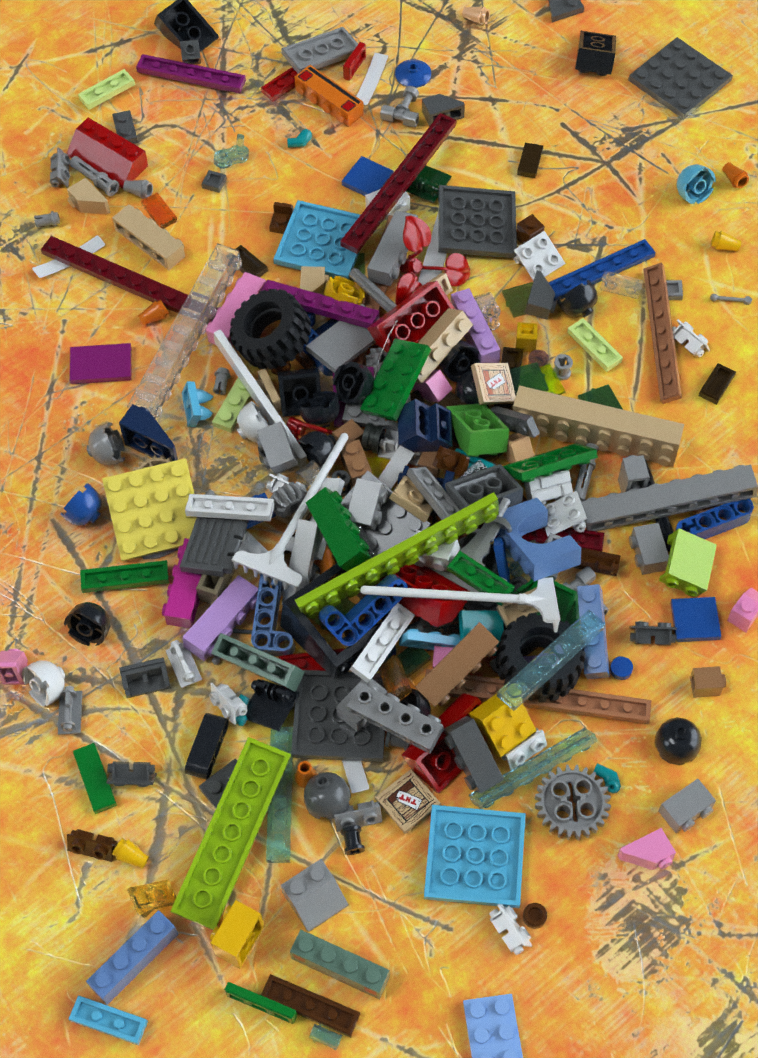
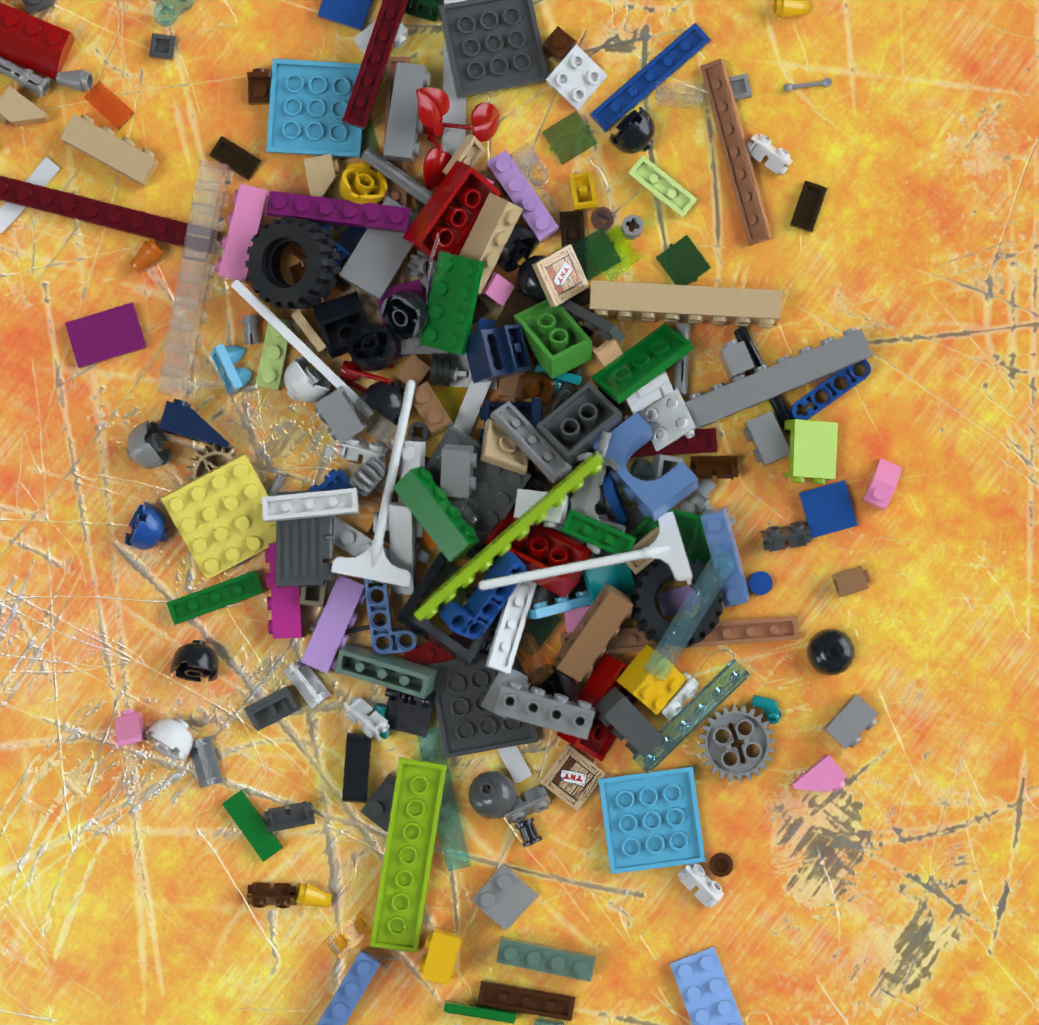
camera: 15 degrees left, 25 degrees up
orange cone [294,761,317,788] -> none
dark grey slope [524,270,557,319] -> none

